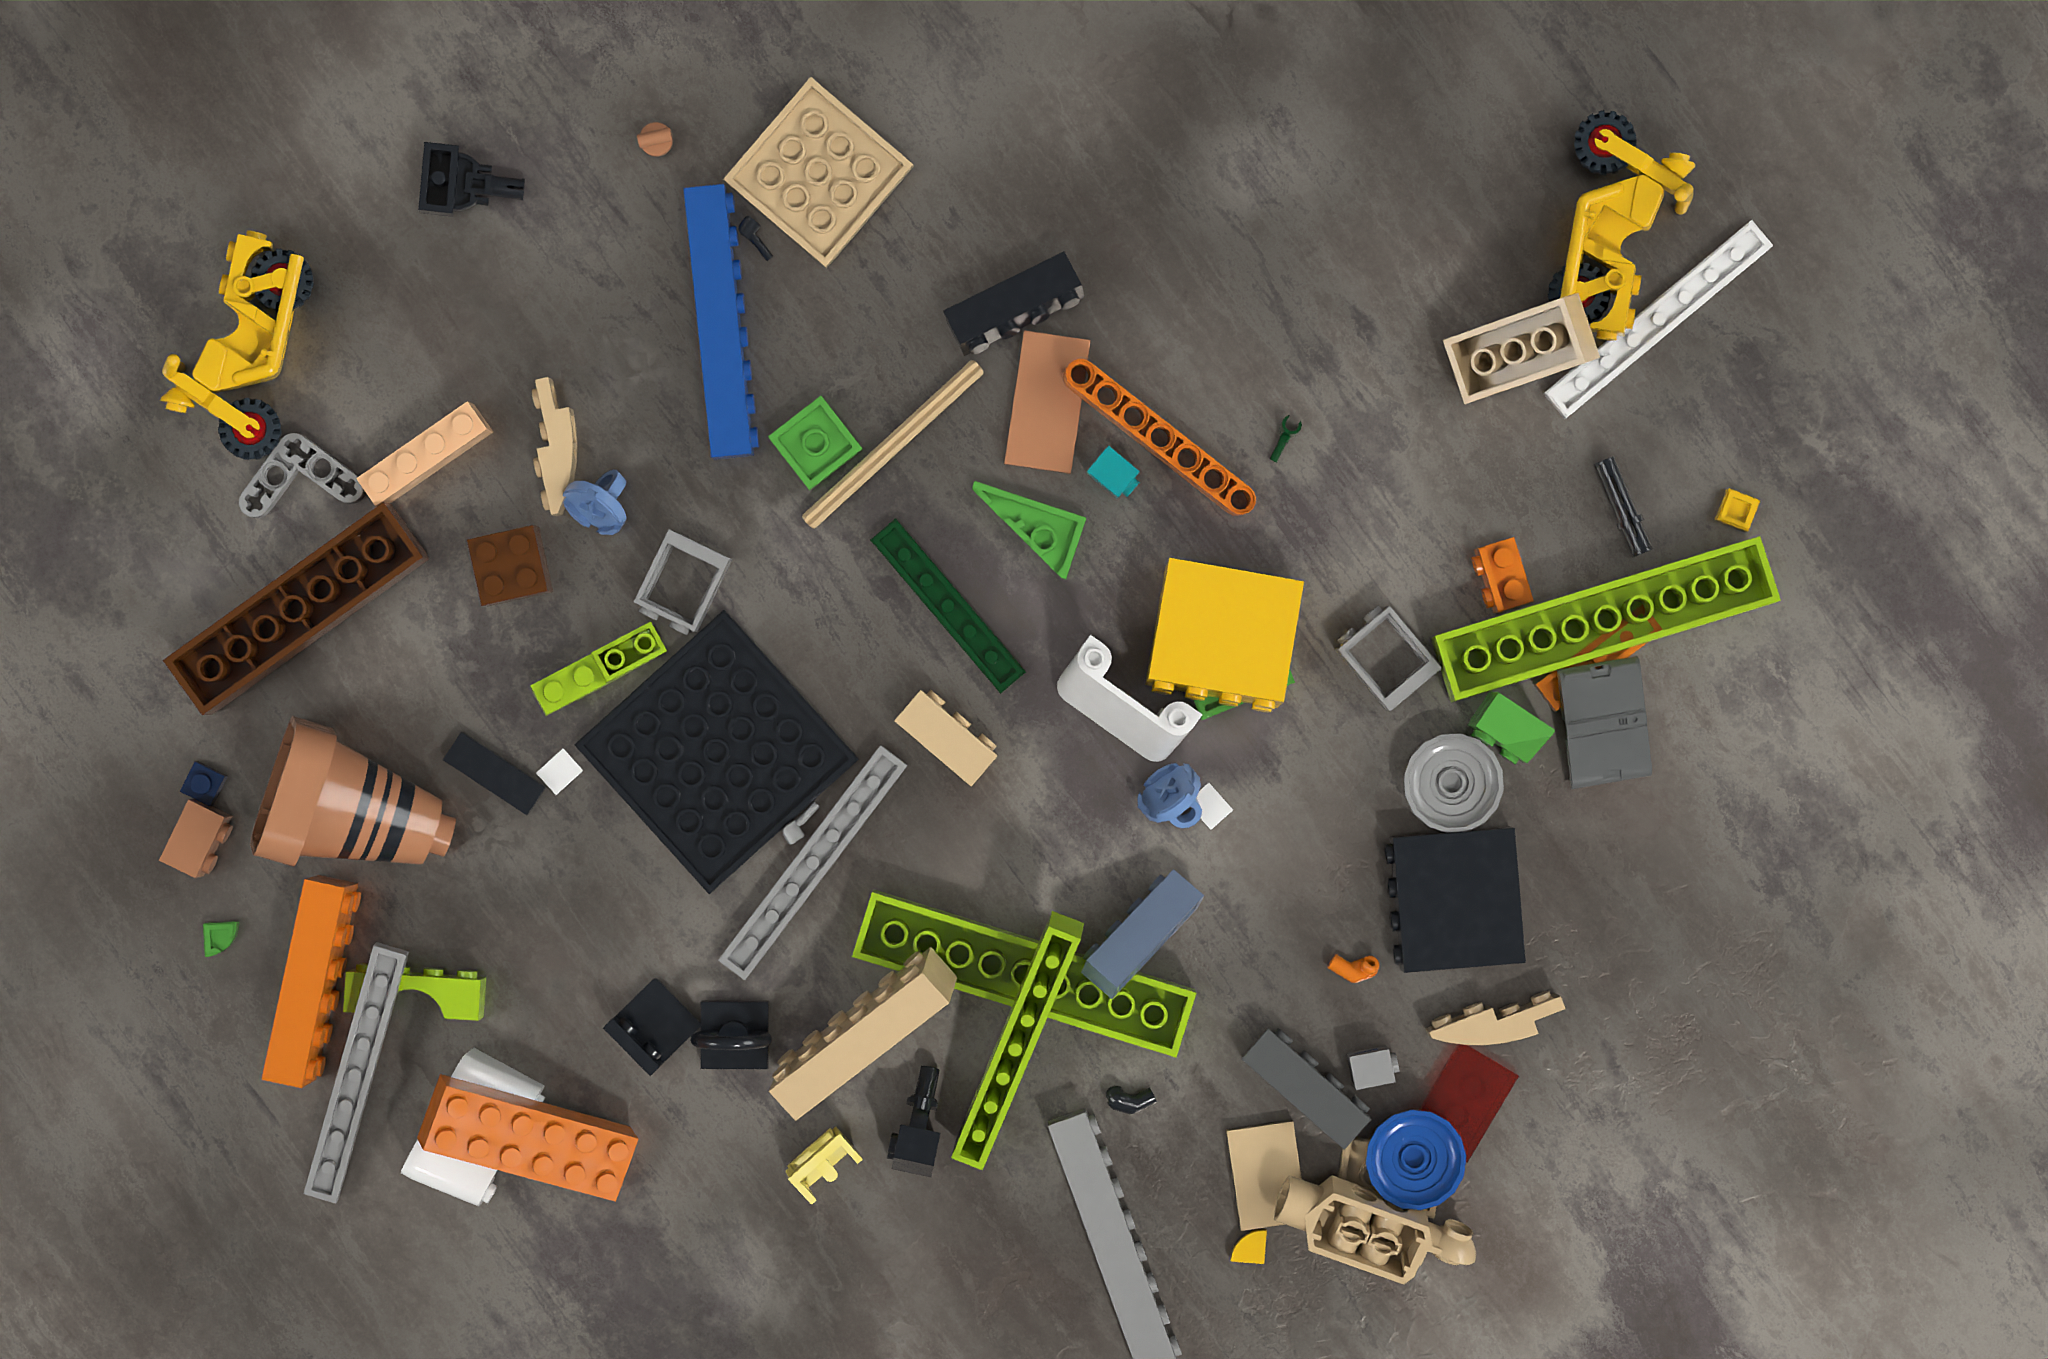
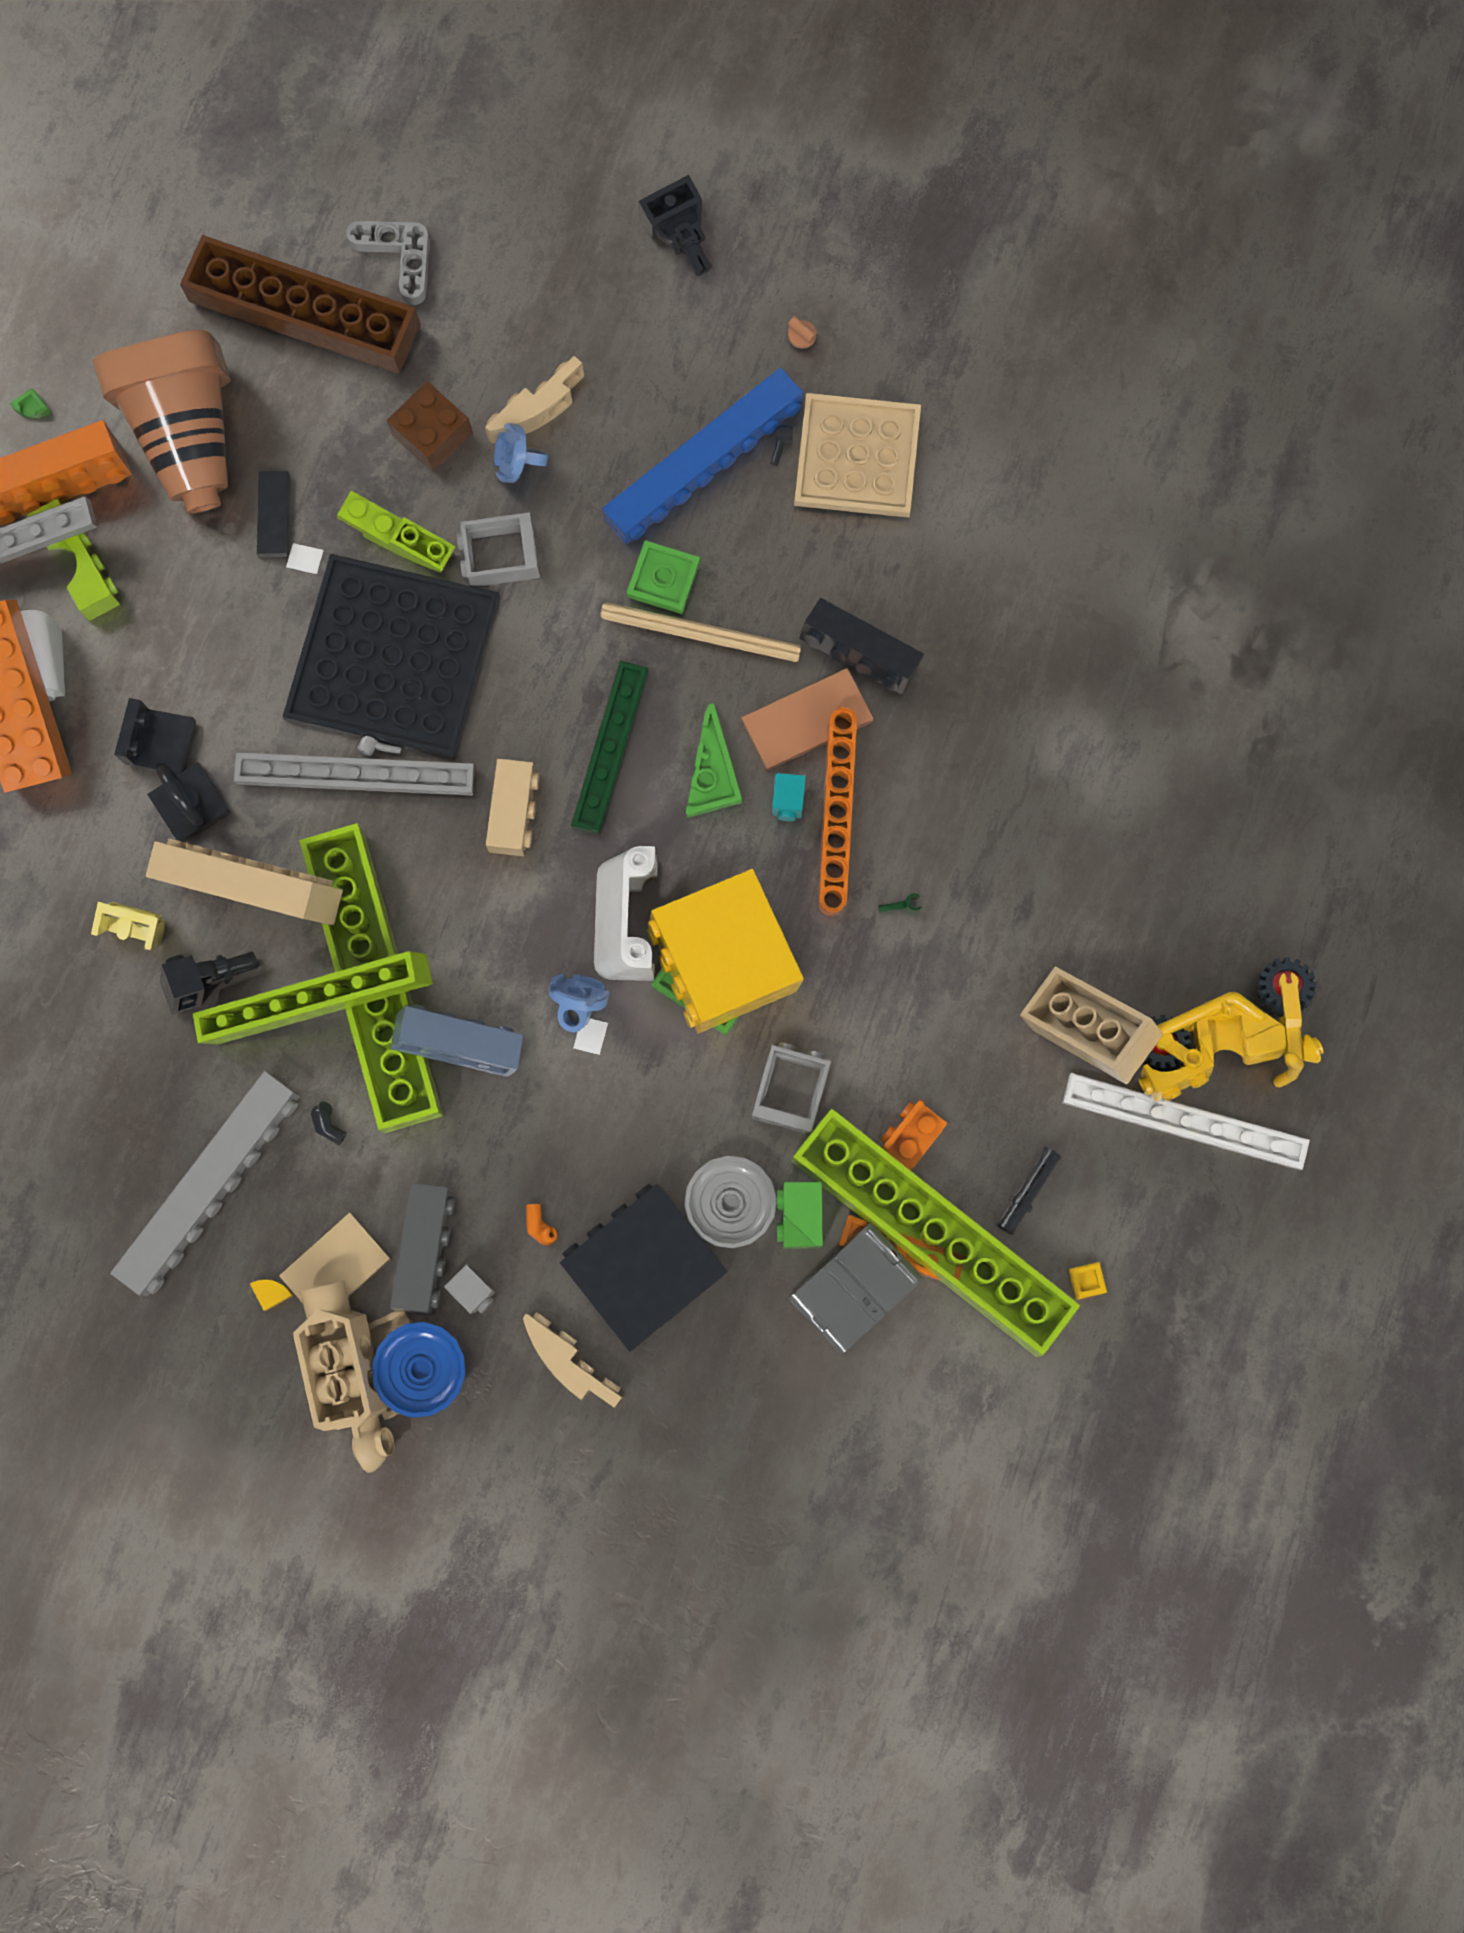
camera: 60 degrees right, 10 degrees down
nougat brick [159,799,233,878] -> none
yellow piece [160,230,314,460] -> none
dark blue plate [180,761,228,806] -> none
light nougat brick [356,401,493,507] -> none
clear red tile [1419,1044,1519,1163] -> none

